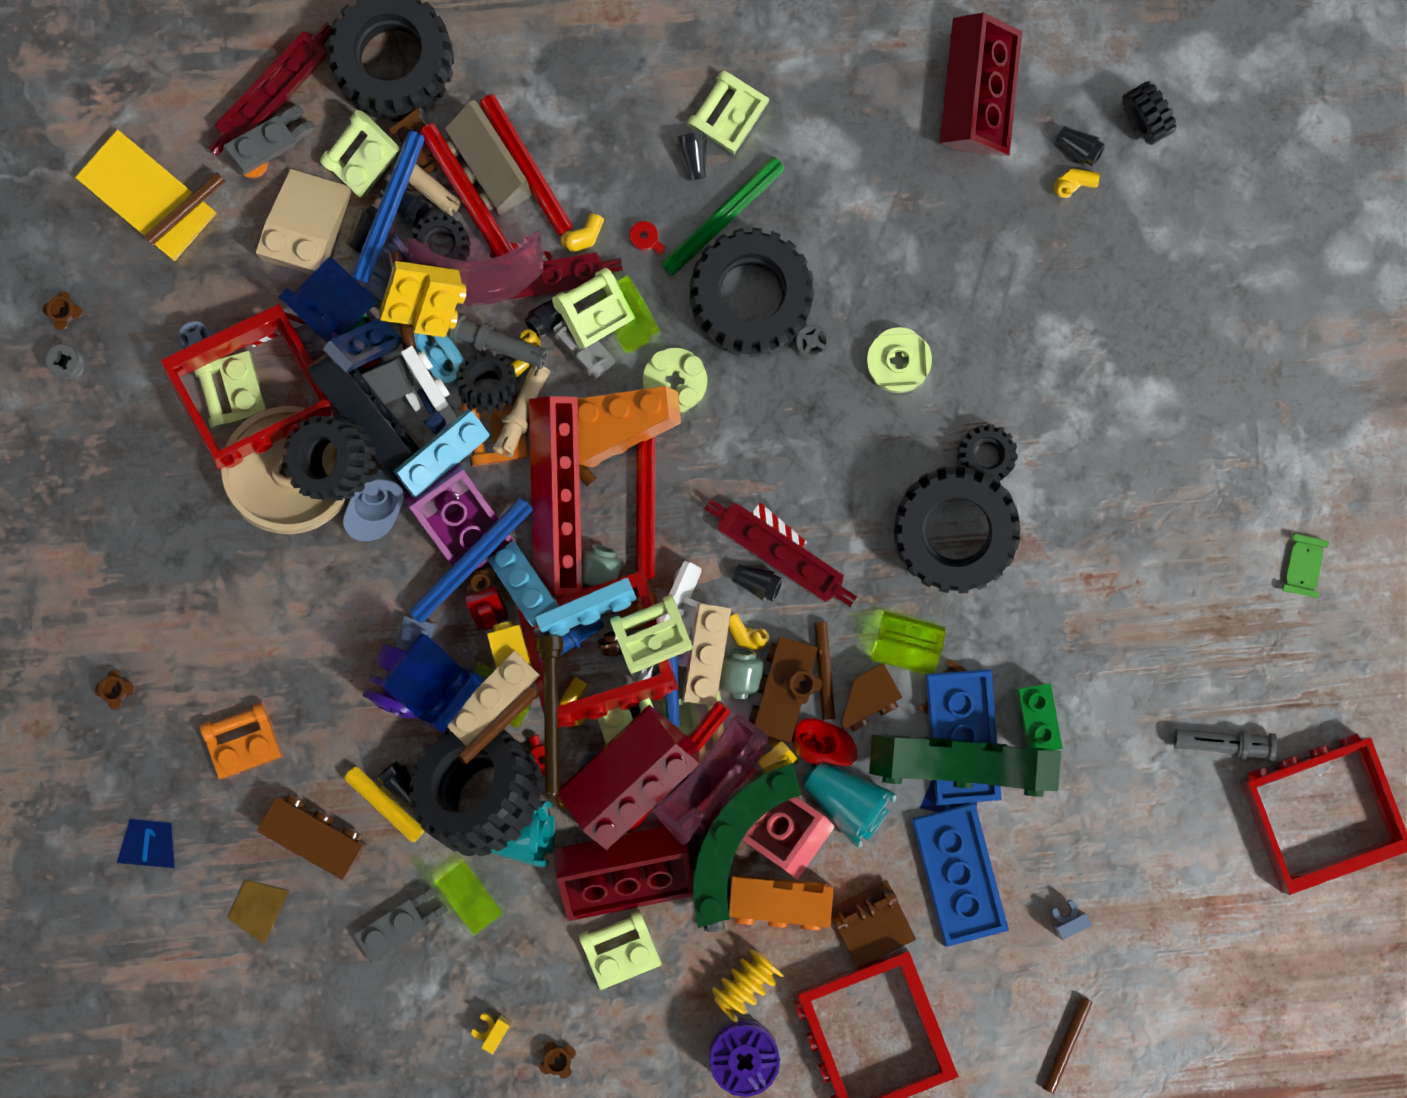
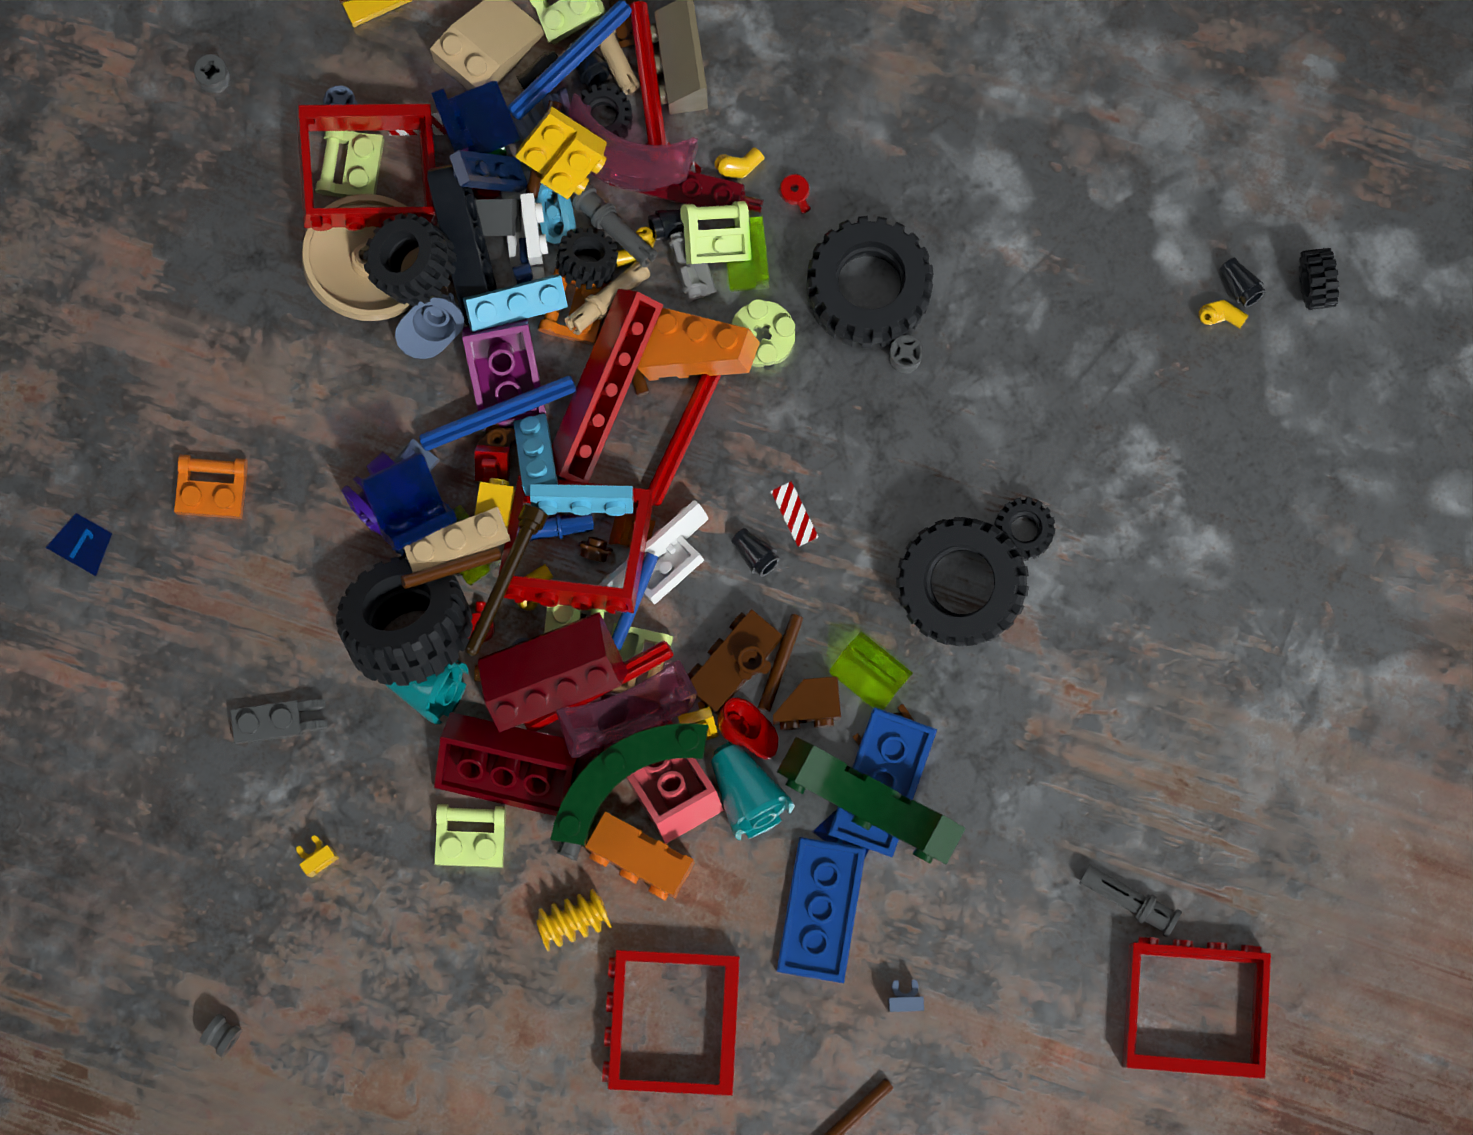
camera: 30 degrees right, 5 degrees down
reddish brown plate [43,291,82,330] -> none
reddish brown plate [95,670,135,709] -> none
pearl gold sticker [228,880,289,944] -> none
reddish brown brick [257,793,367,880] -> none
yellow axle [344,766,424,842] -> none
black cone [376,761,414,810] -> none
clear neon green panel [435,860,504,936] -> none
red axle [480,94,572,236] -> none
reddish brown plate [539,1041,576,1079] -> none
sand green head [581,545,621,589] -> none
yellowish green plate [610,594,694,674] -> none
green axle [661,157,784,276] -> none
black cone [676,132,707,181] -> none
tan plate [681,603,732,706] -> none
yellowish green plate [686,70,769,155] -> none
dark red plate [704,498,857,608] -> none
dark purple wheel [709,1018,780,1097] -> none
sand green head [720,649,764,699] -> none
yellow arm [728,613,770,650] -> none
reddish brown hinge [831,880,916,969] -> none
yellowish green plate [866,327,932,393] -> none
dark red slope [940,12,1022,156] -> none
green brick [1013,683,1063,750] -> none
bright green piece [1282,534,1329,599] -> none

